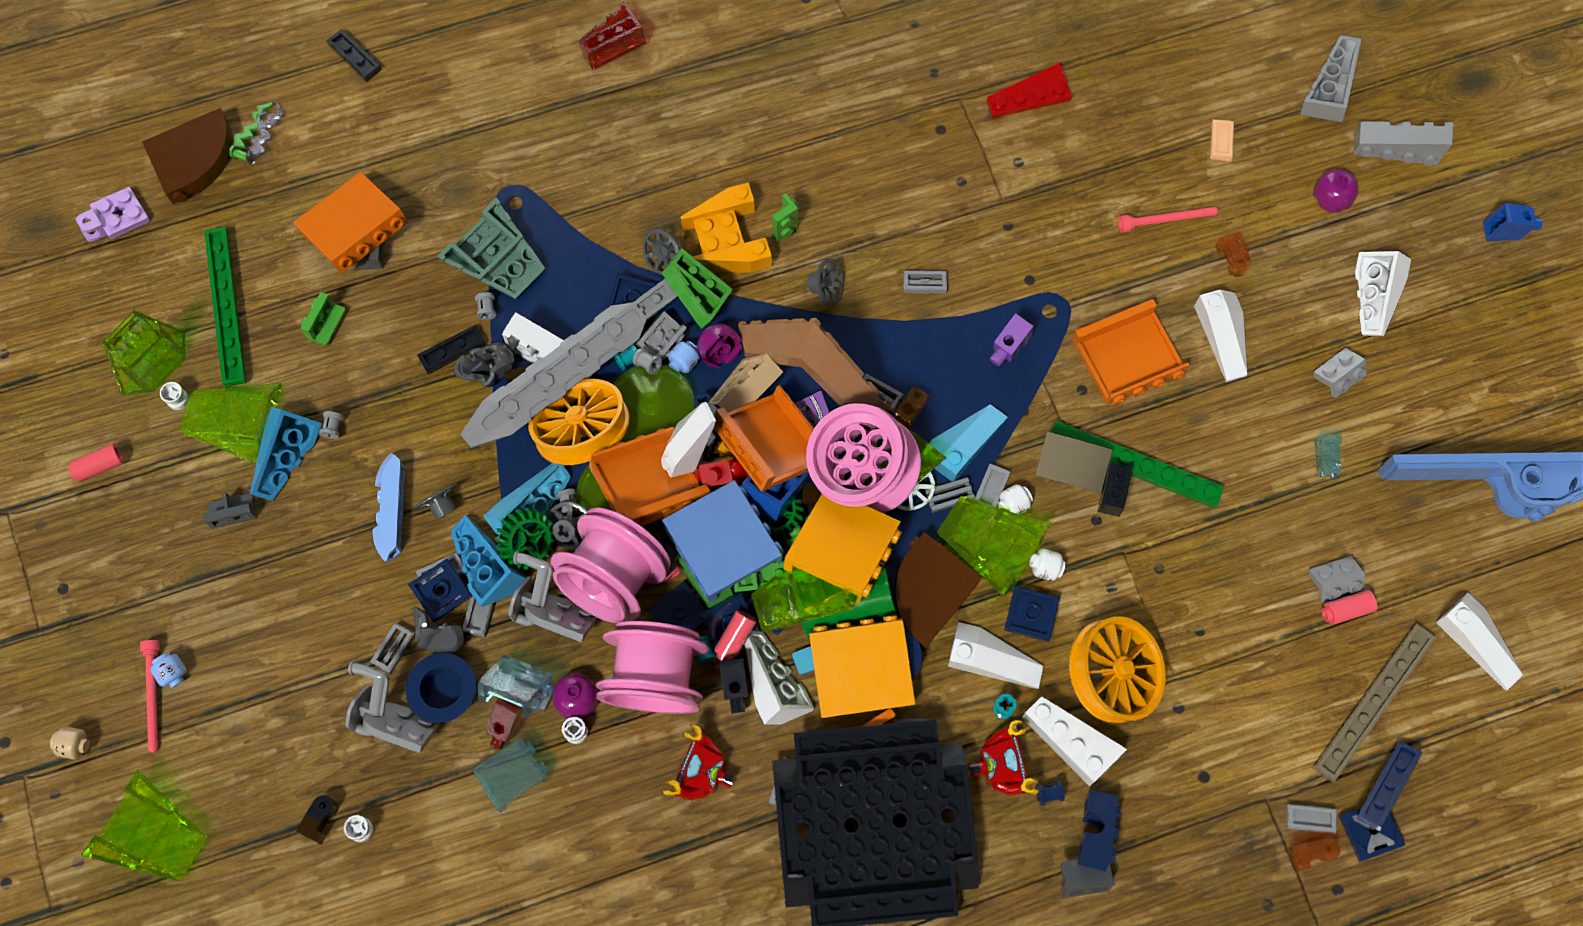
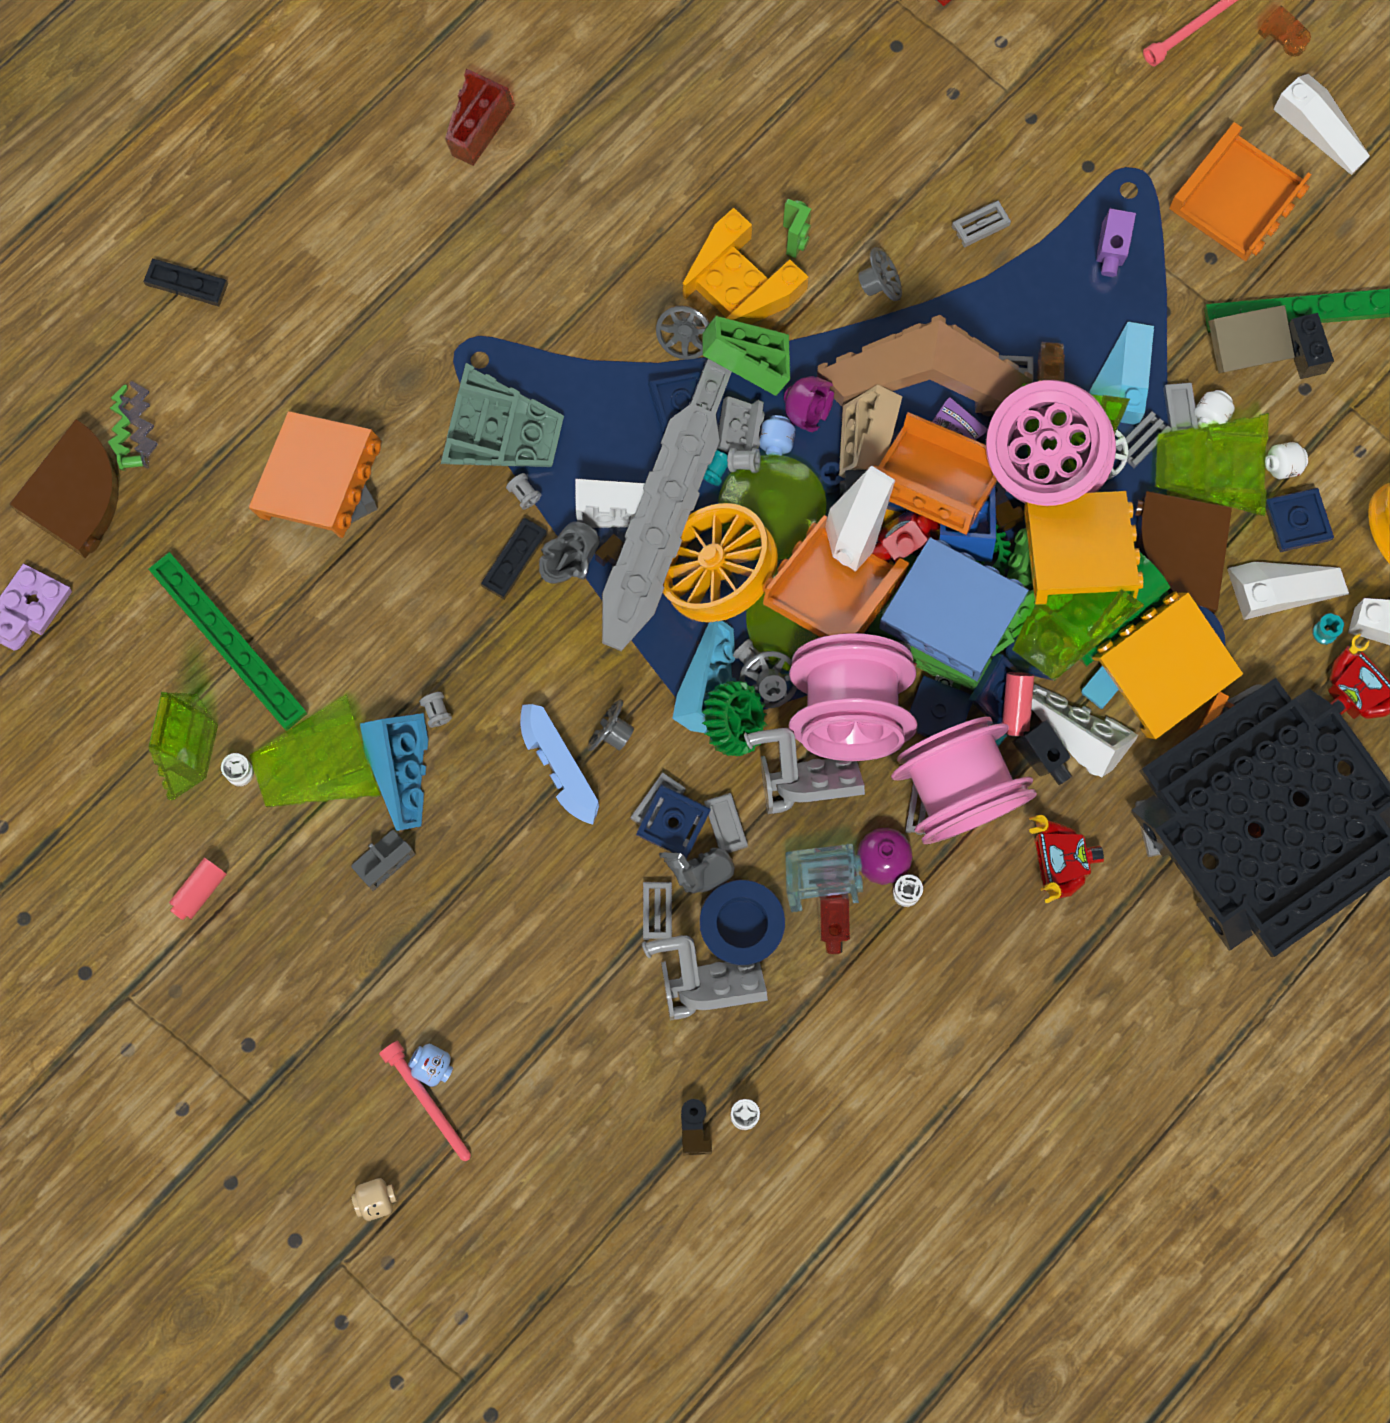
camera: 30 degrees left, 5 degrees up
clear neon green wedge [81,769,208,882] -> none
bright green bracket [301,292,346,346] -> none
dark azure wedge [451,515,526,607] -> none
clear light blue panel [472,737,549,813] -> none

